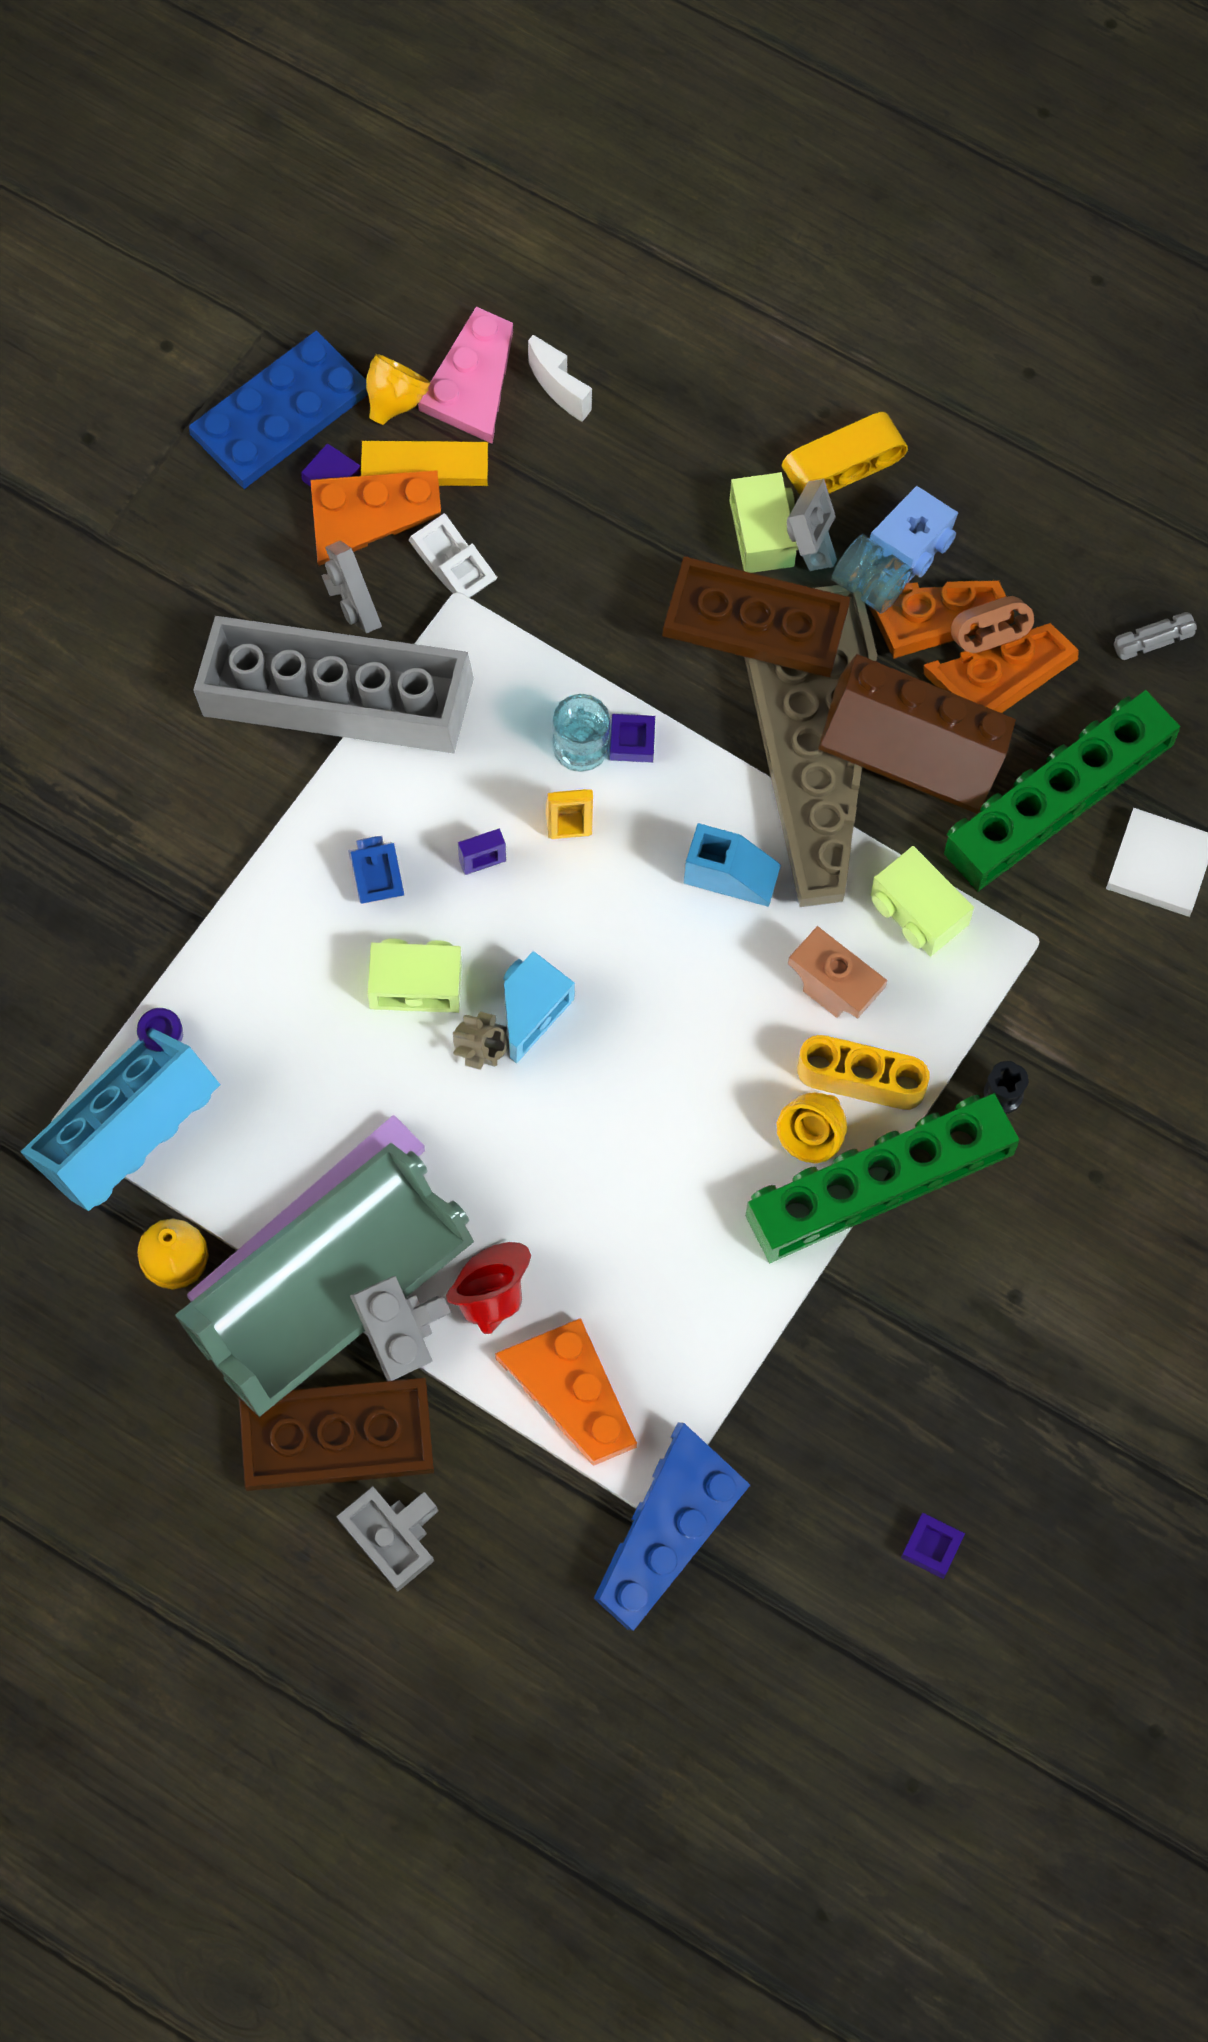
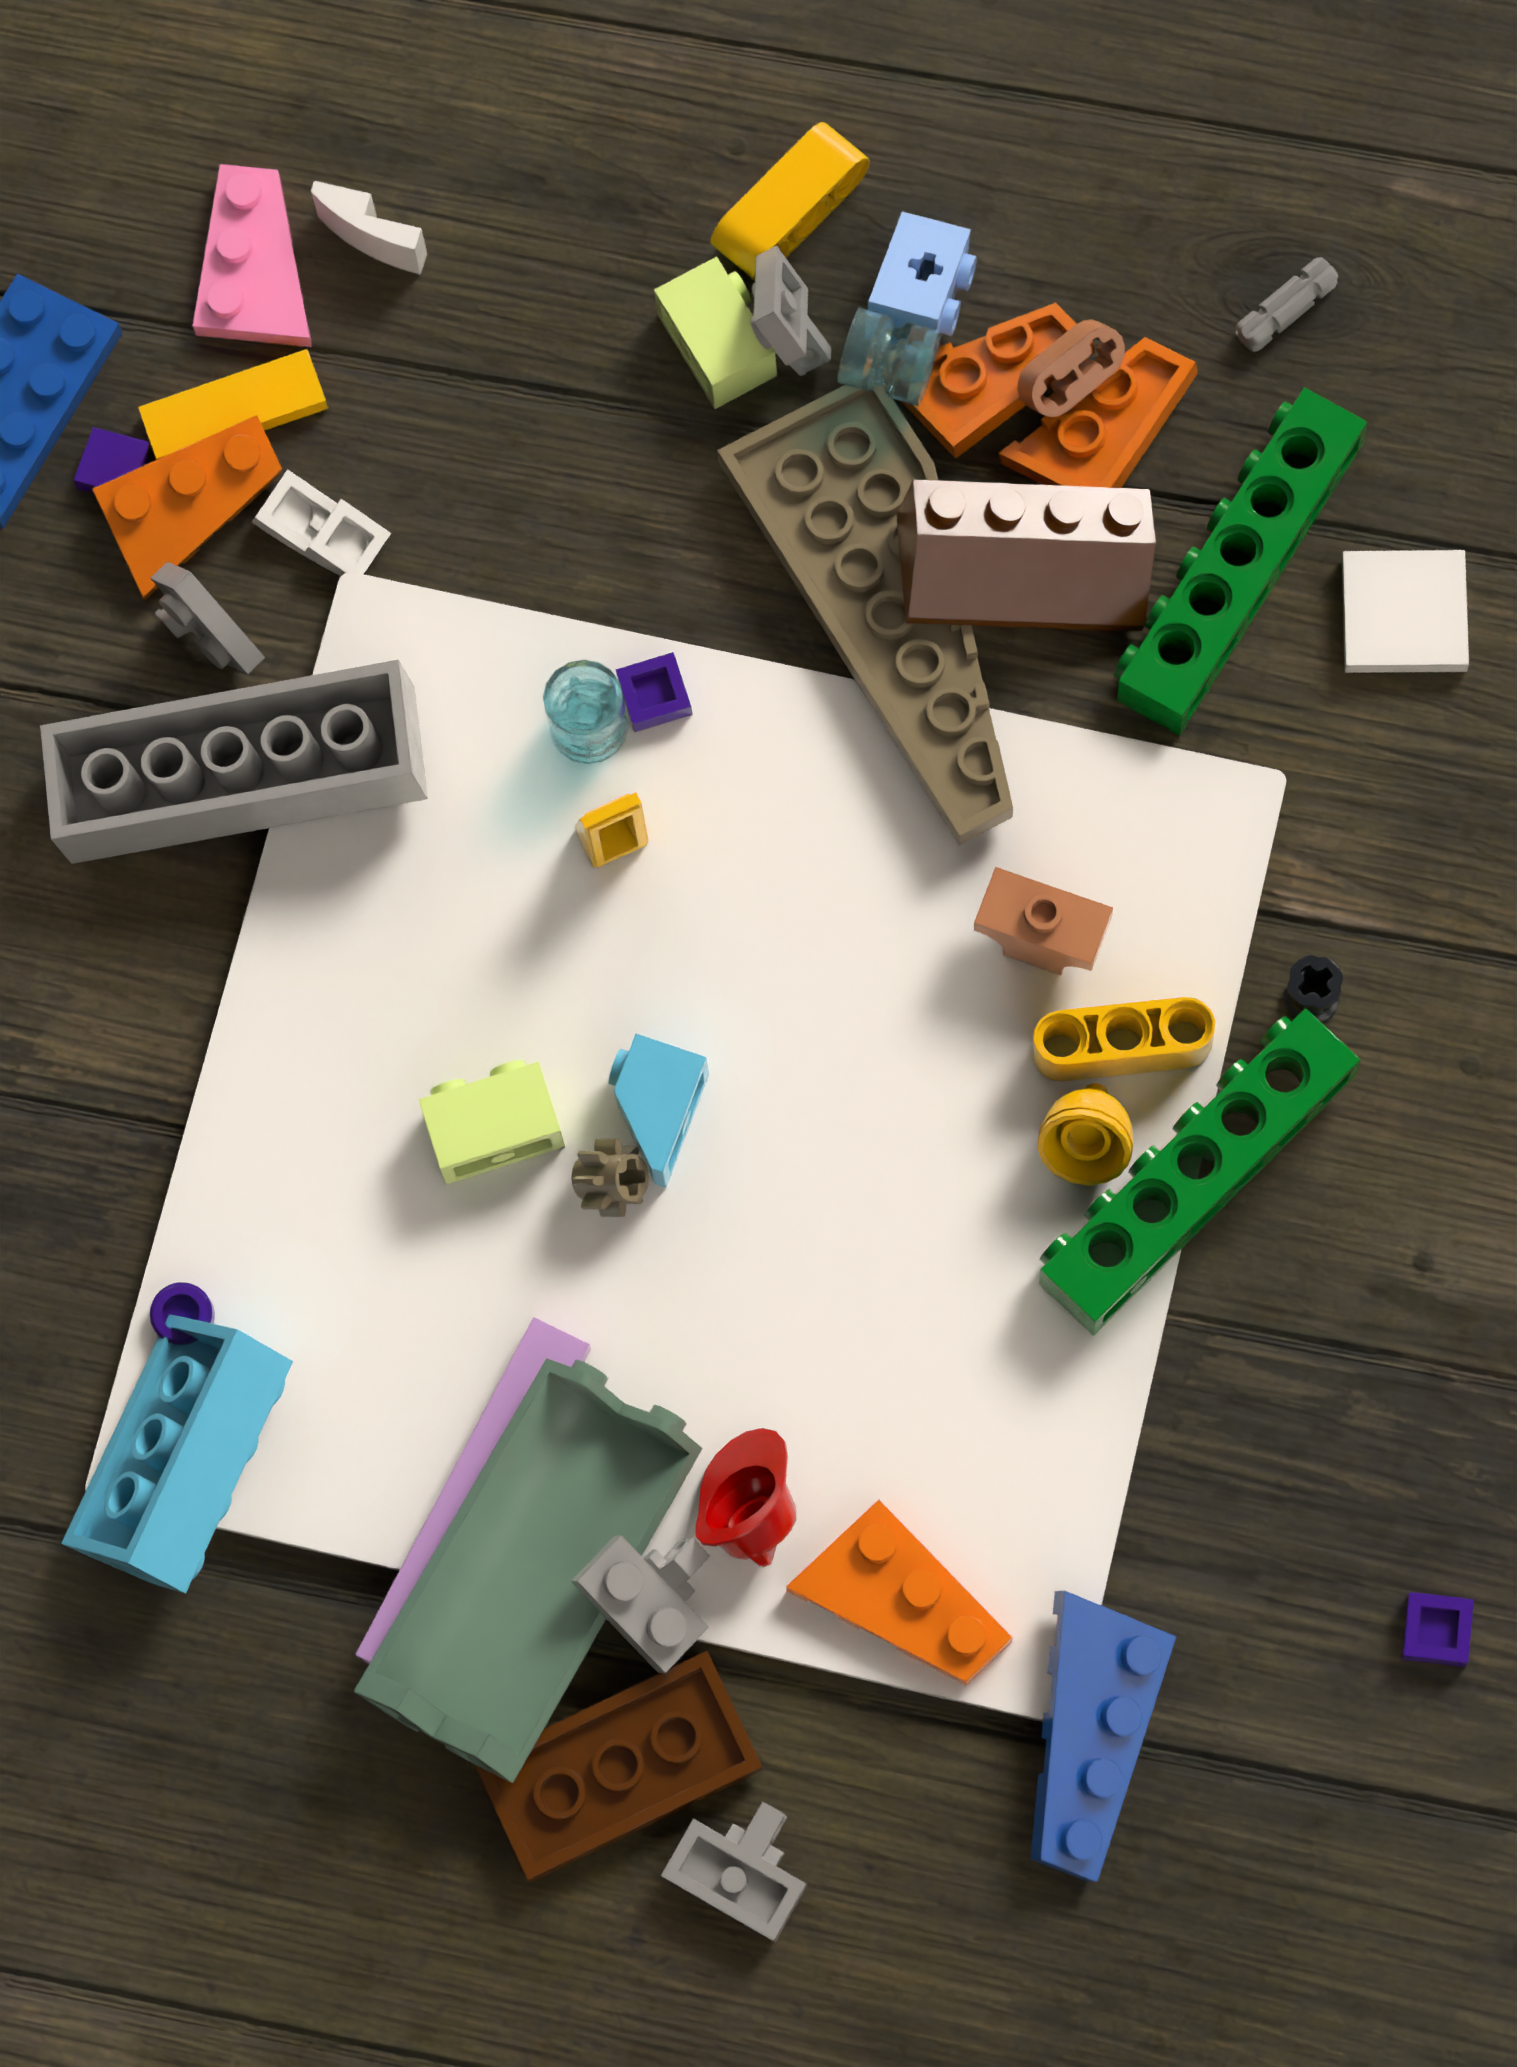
camera: 10 degrees left, 5 degrees up
yellow helmet [138,1218,209,1289] -> none
blue bracket [348,835,404,904] -> none
yellow helmet [366,354,430,425] -> none
dark purple tile [458,828,506,875] -> none
reddish brown plate [662,556,851,678] -> none
dark azure slope [684,823,781,907] -> none
yellowish green brick [870,846,974,957] -> none

